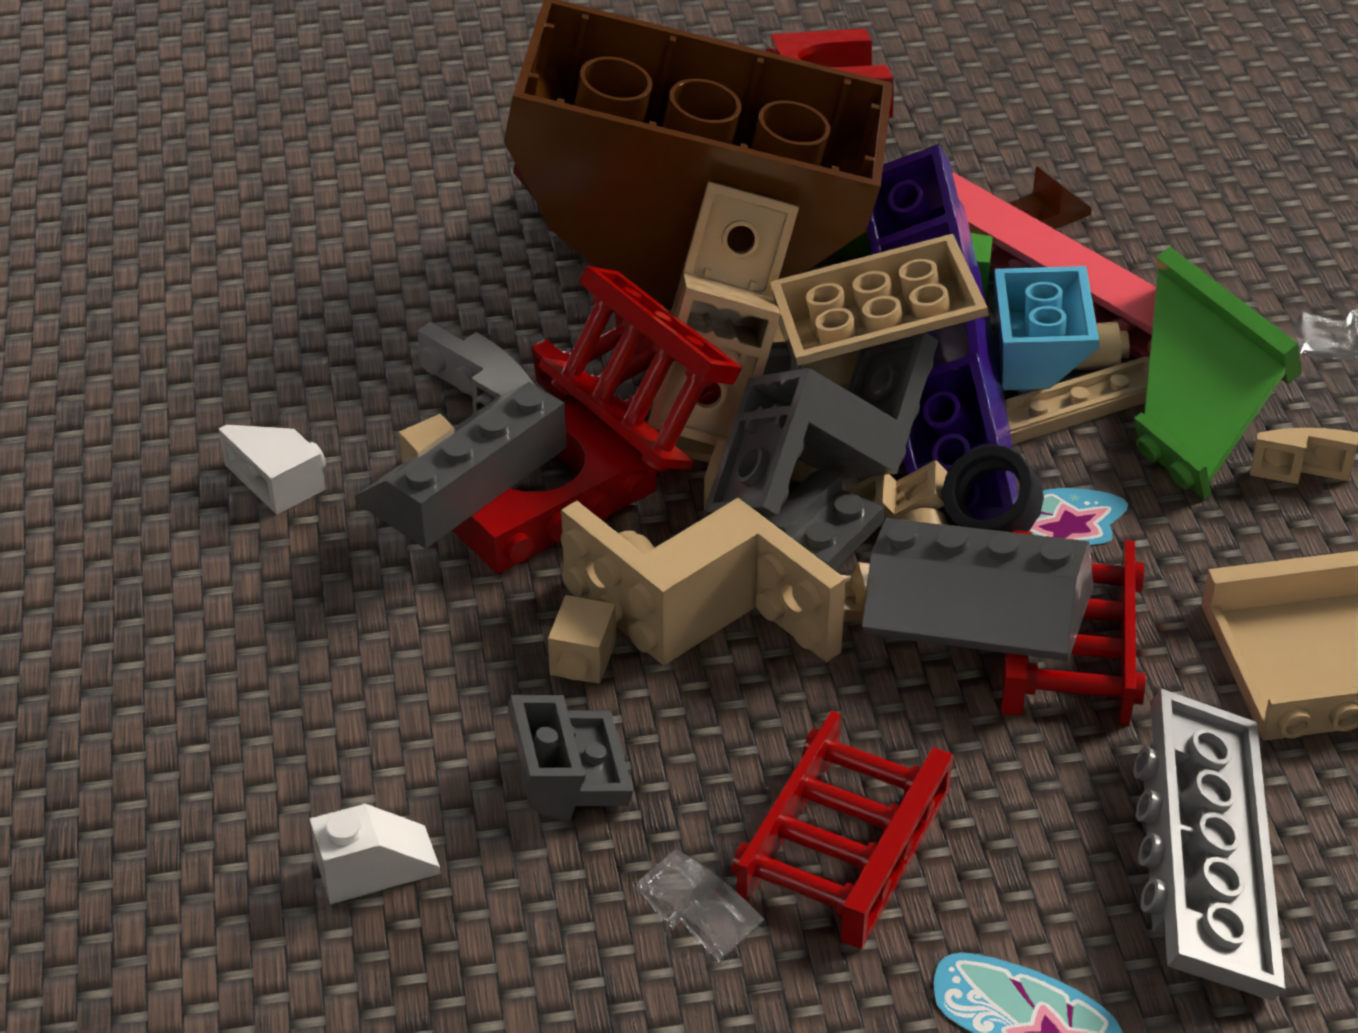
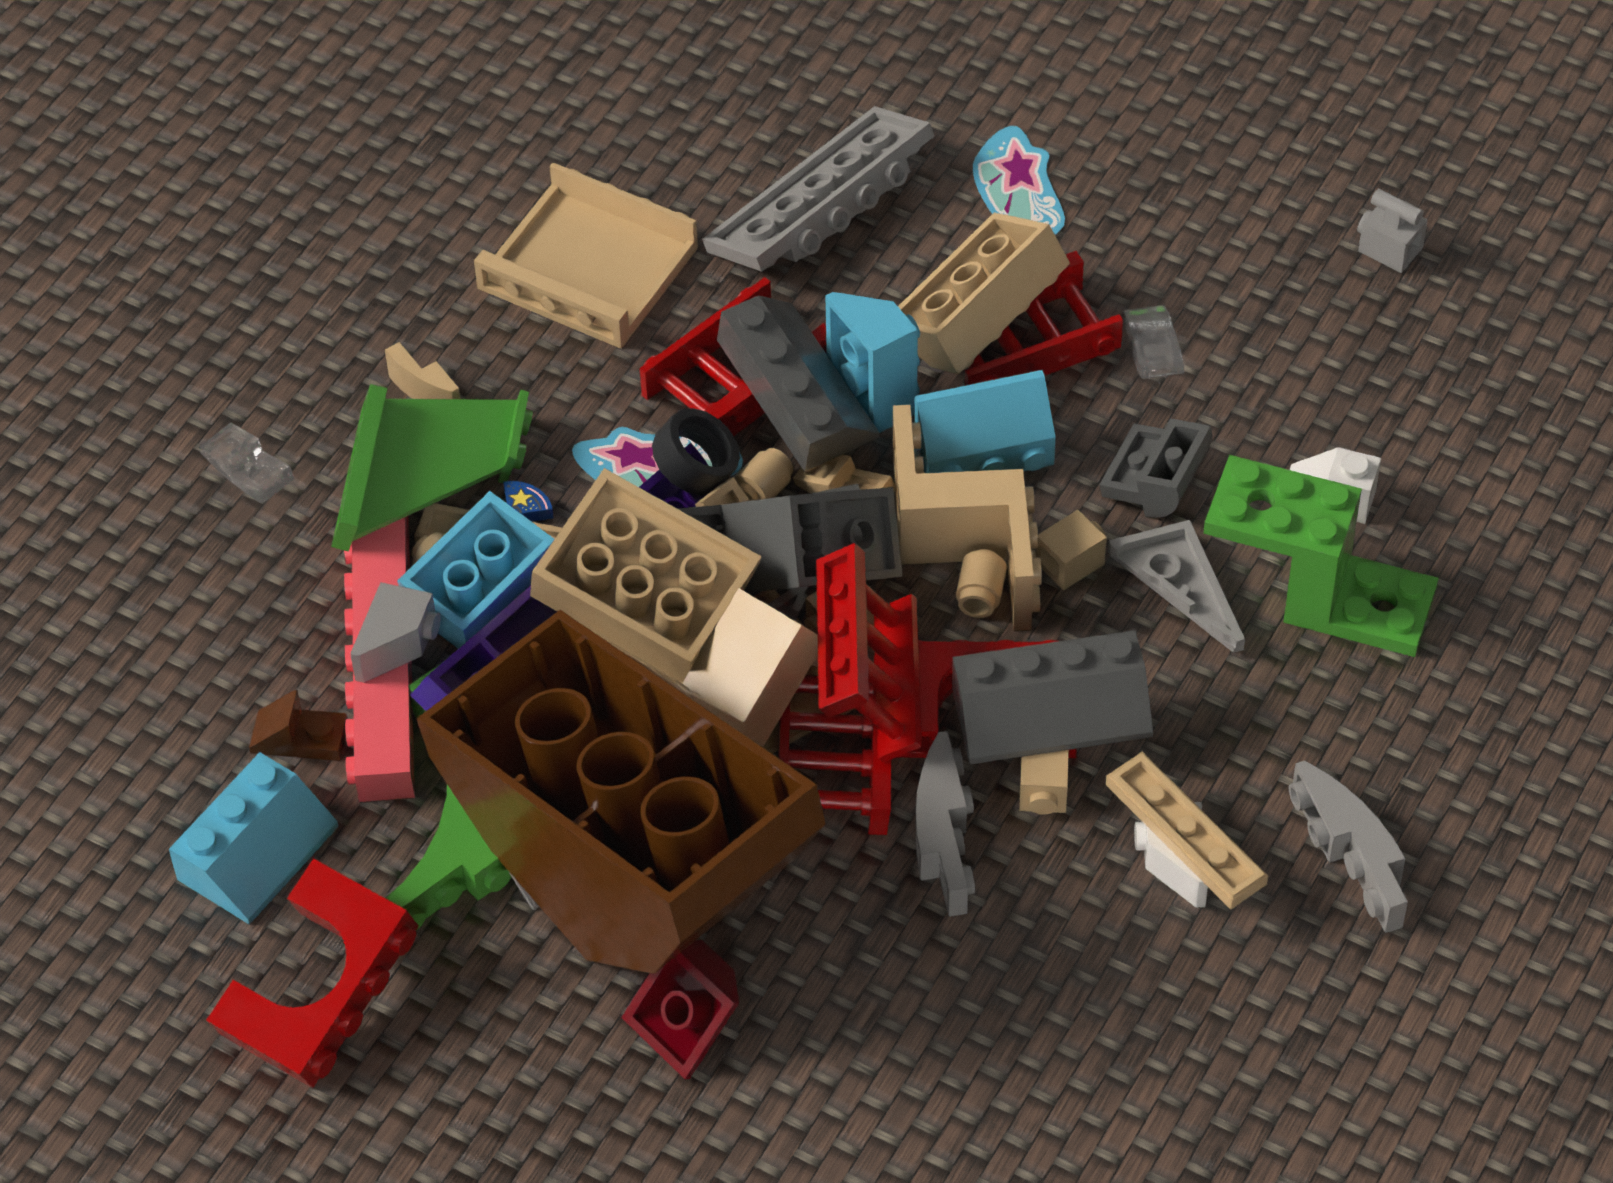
camera: 140 degrees left, 10 degrees up
none -> medium azure slope [169,752,339,925]
none -> light grey slope [350,582,441,683]
none -> blue tile [503,481,554,522]
none -> medium azure slope [825,292,920,432]
none -> tan slope [898,212,1070,374]
none -> medium azure slope [914,370,1056,473]
none -> tan tile [1106,752,1268,910]
none -> light grey wing [1108,520,1245,653]
none -> bright green bracket [1203,455,1439,657]
none -> light grey slope [1289,761,1408,933]

